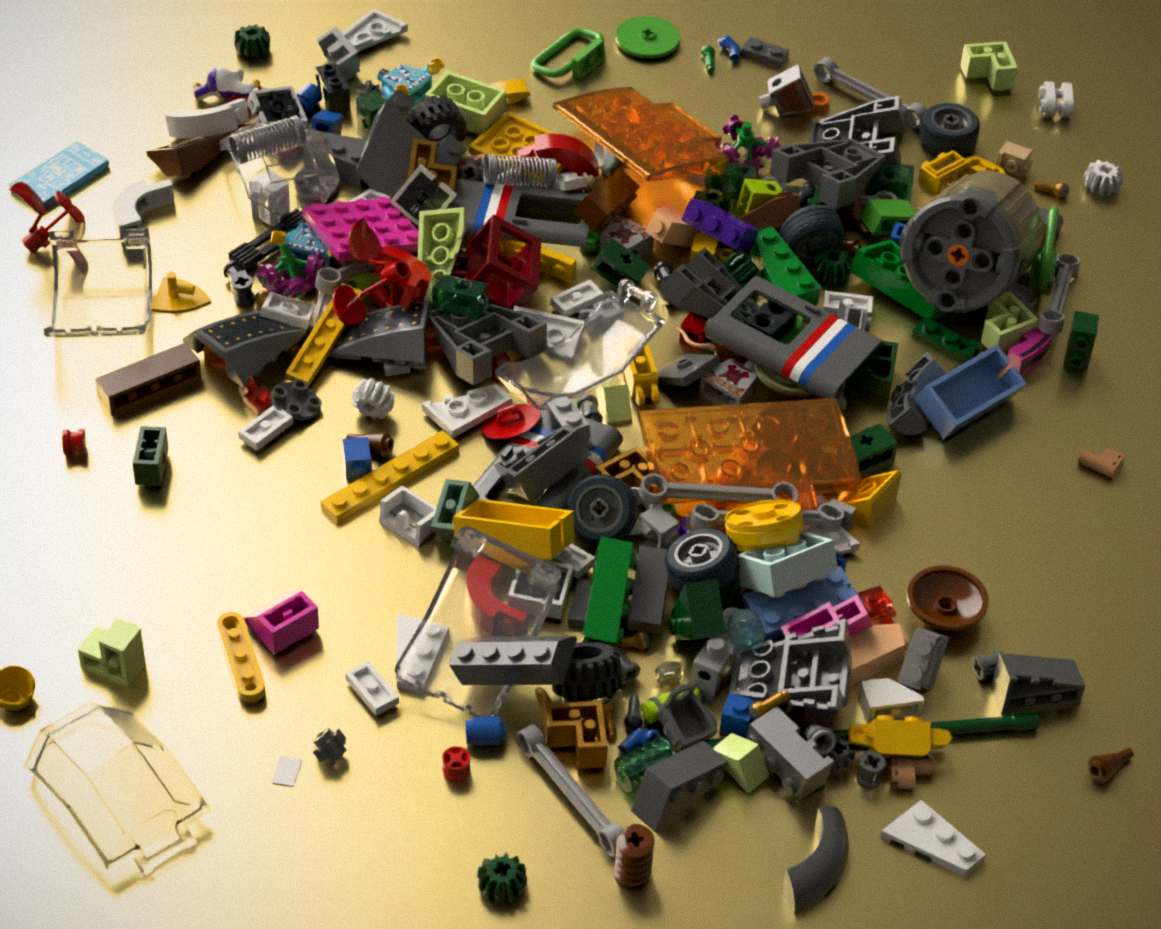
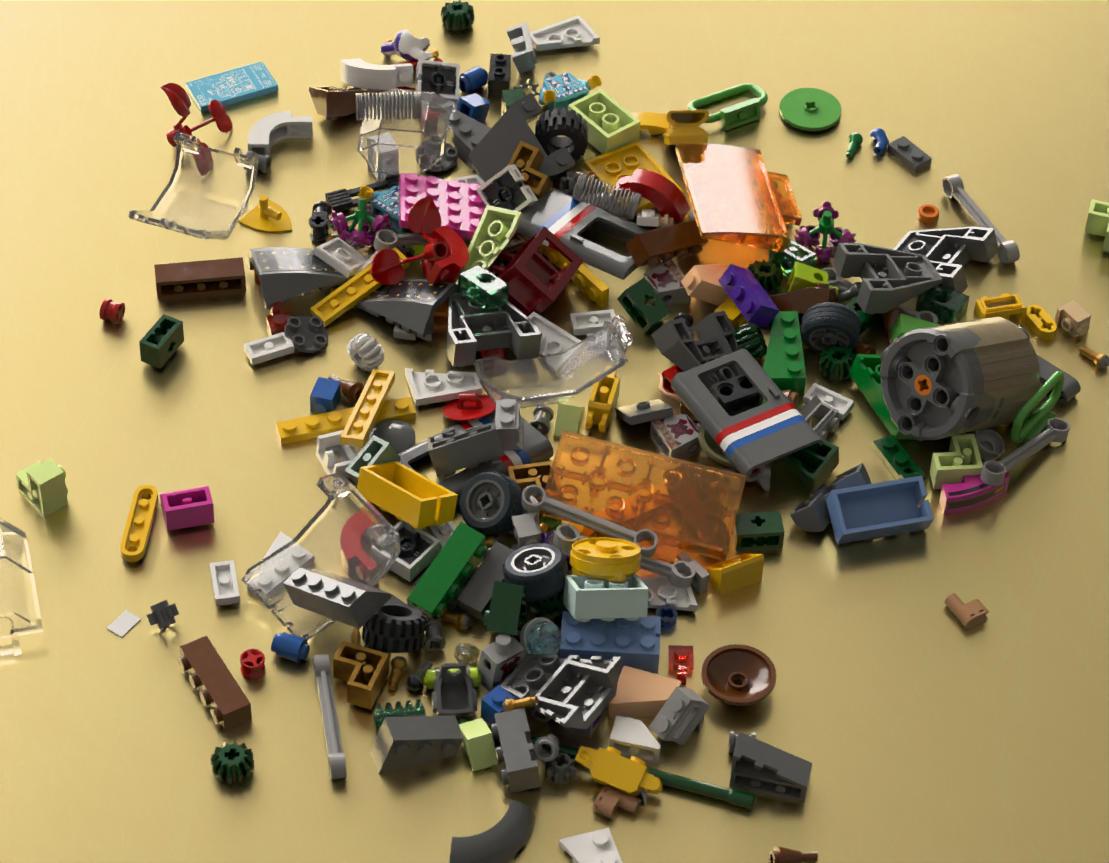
camera: 25 degrees right, 0 degrees up
bright green plate [580,230,600,252] -> none
reddish brown piece [614,824,655,886] -> none
blue arm [618,729,661,756] -> none
torso [759,64,815,116] -> none
dark pink slope [781,595,873,636] -> none
dark grey bush [856,751,885,789] -> none
black wheel [919,103,980,156] -> none
dark green brick [1063,311,1099,370] -> none
none -> reddish brown brick [178,635,252,731]
none -> yellow plate [340,369,395,447]
none -> dark grey dish [369,419,416,454]
none -> yellow piece [663,110,709,145]

